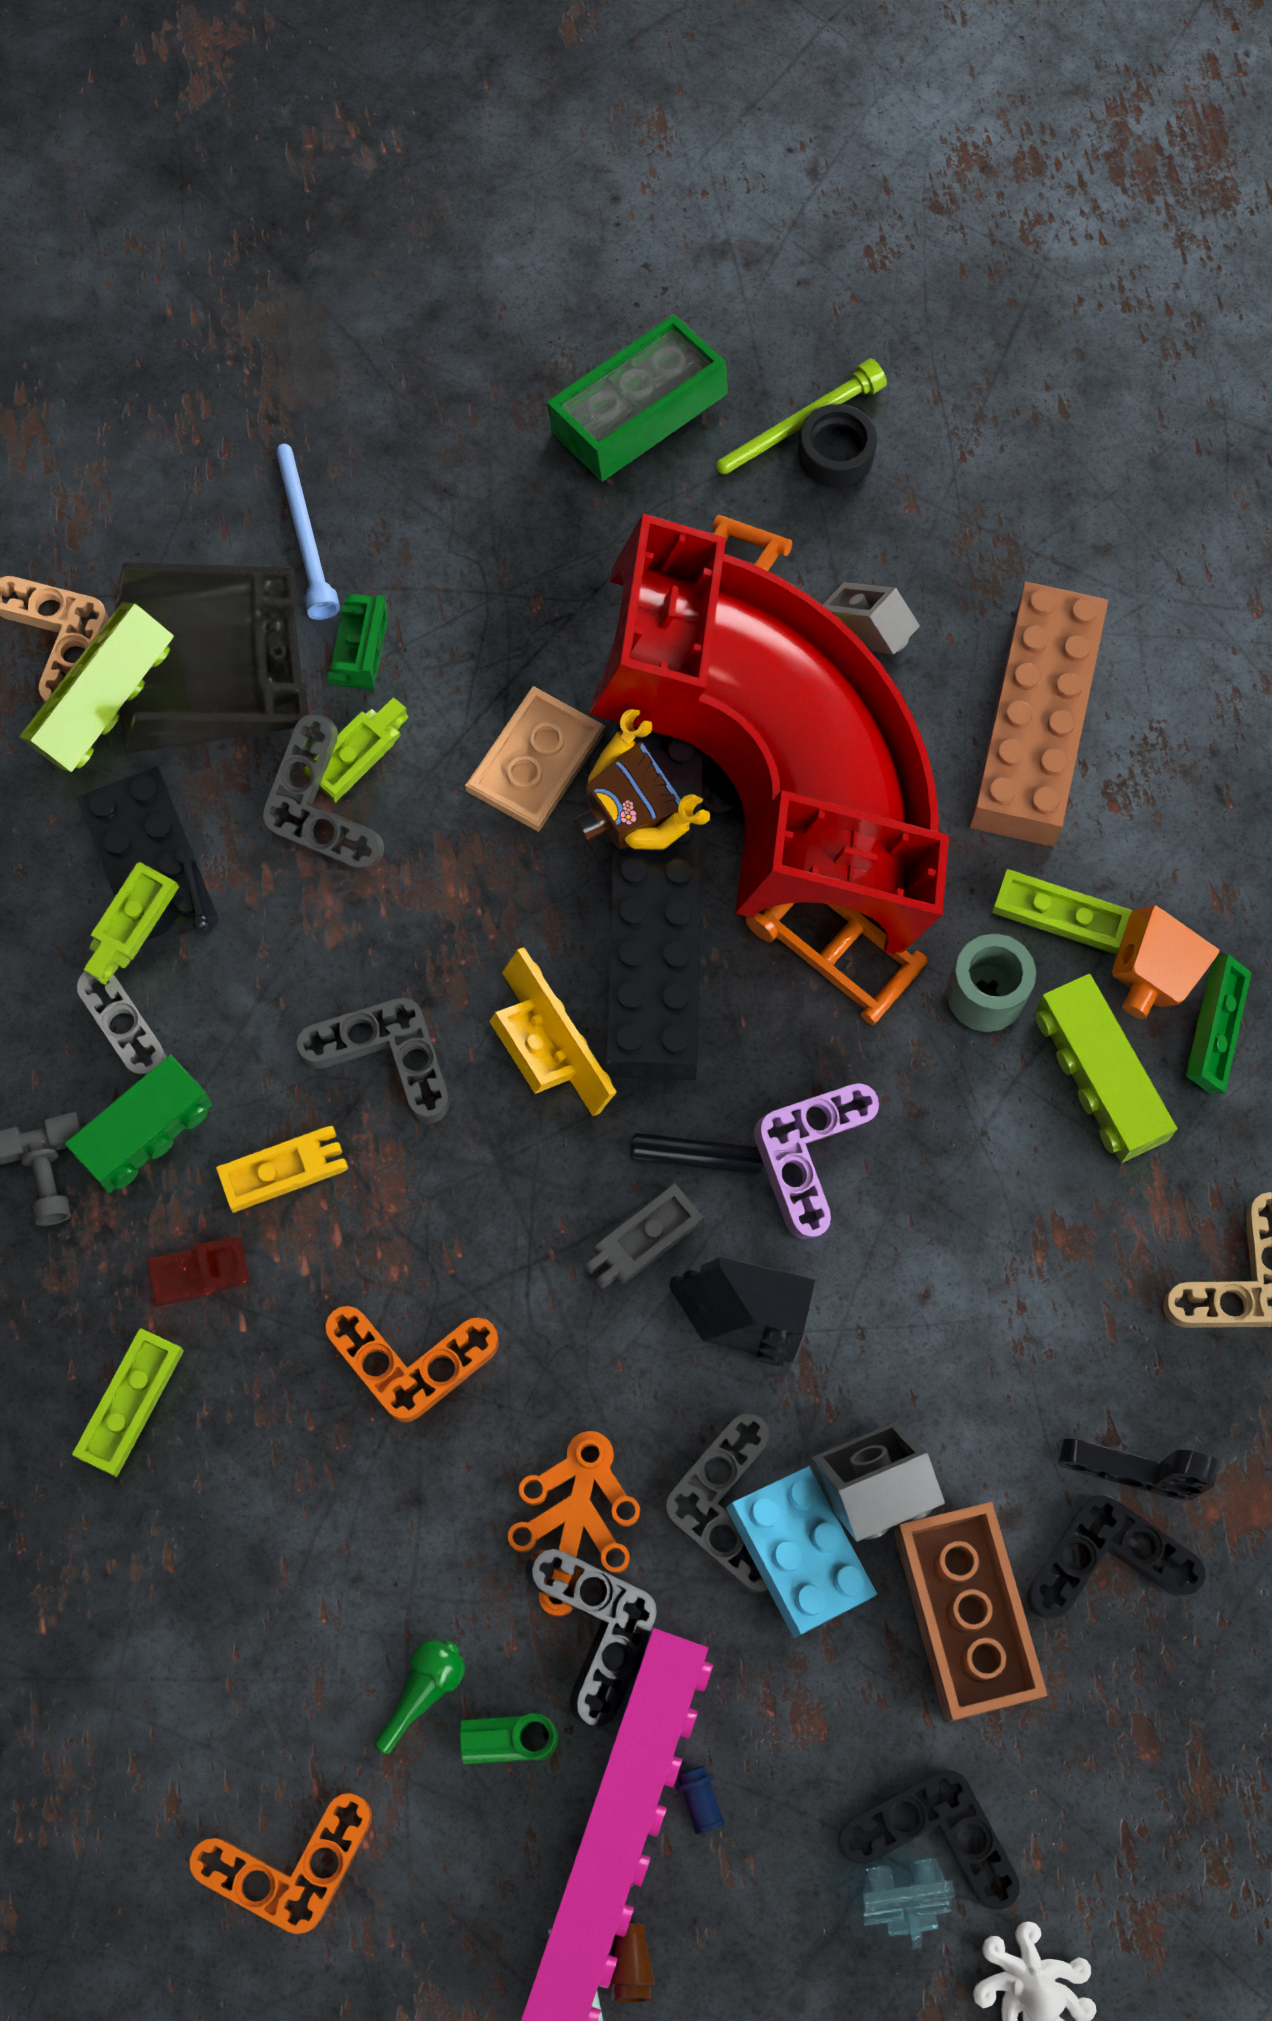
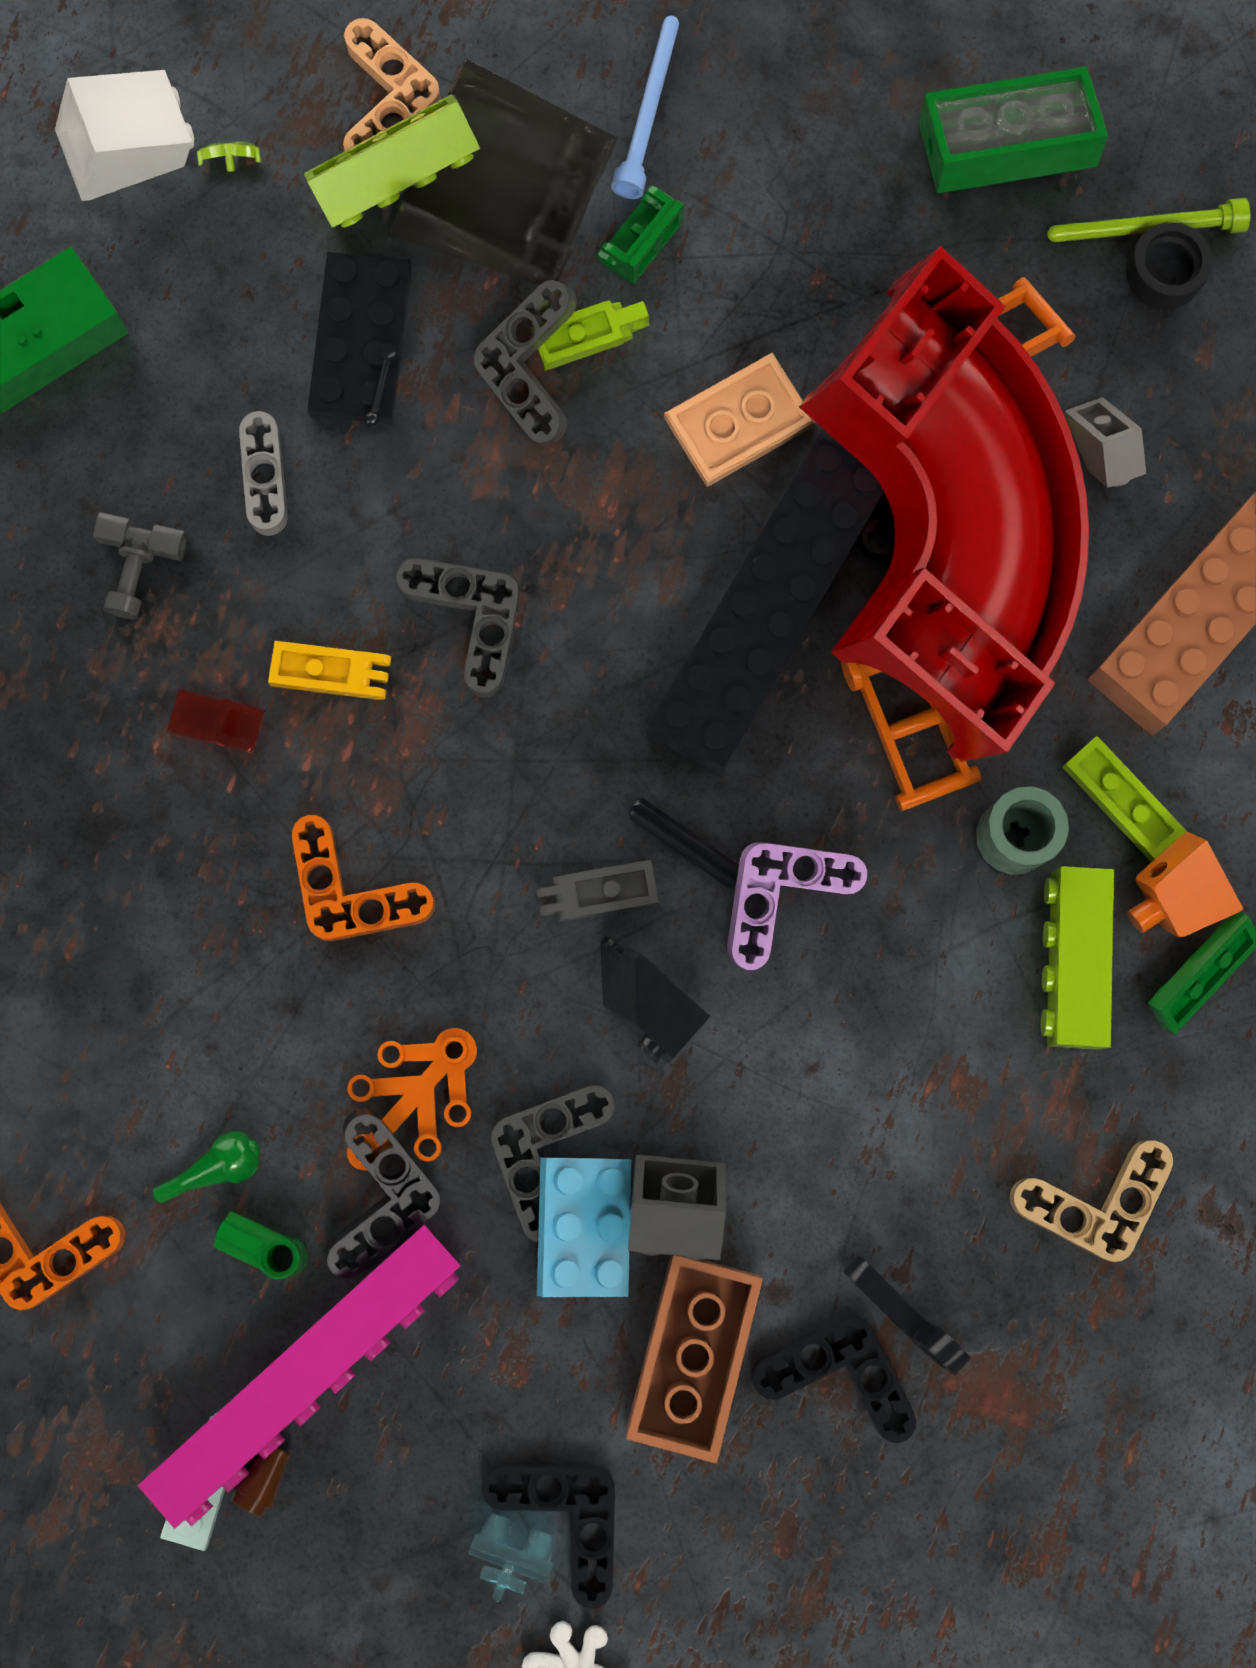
camera: 25 degrees right, 10 degrees up
green brick [65,1054,212,1194] -> none
lime plate [72,1328,184,1478] -> none
lime hinge [83,862,179,985] -> none
yellow bracket [489,947,617,1116] -> none
torso [573,709,710,850] -> none
dark blue pin [676,1765,725,1834] -> none

